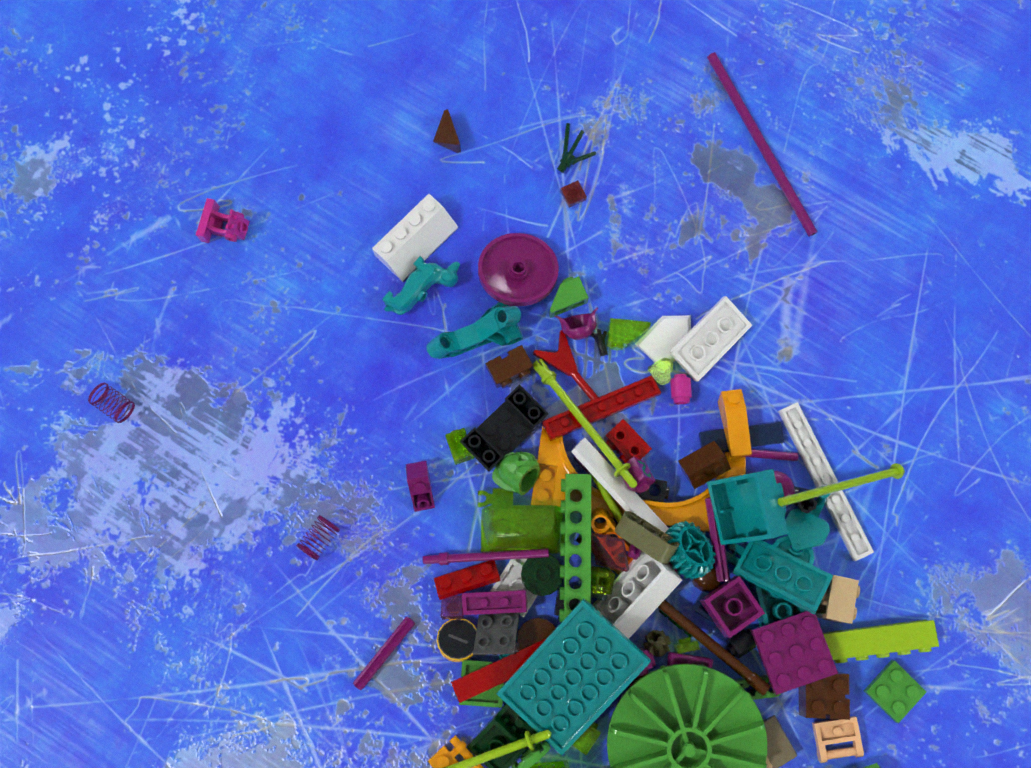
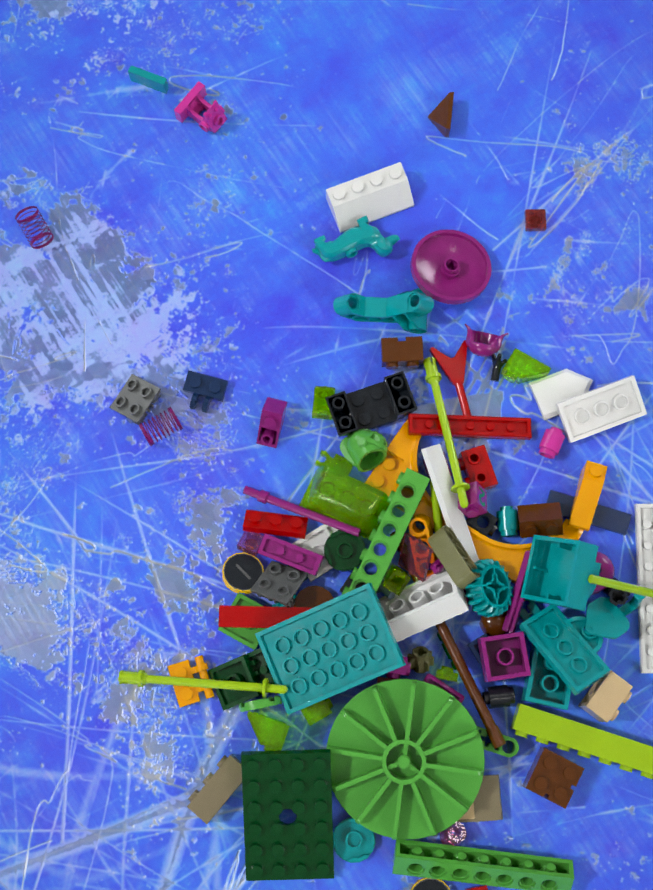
camera: 30 degrees right, 0 degrees up
magenta axle [353,617,415,690] -> none
bright green slope [549,276,589,318] -> none
dark green plant [557,123,596,173] -> none
clear neon green tile [648,358,673,385] -> none
magenta bar [742,449,798,461] -> none
magenta plate [751,611,838,695] -> none
light nougat plate [812,716,864,763] -> none
bright green plate [863,660,926,724] -> none
none -> dark grey hinge [110,374,161,425]
none -> teal tile [128,66,169,94]
none -> dark blue hinge [183,370,228,413]
none -> teal brick [496,506,519,537]

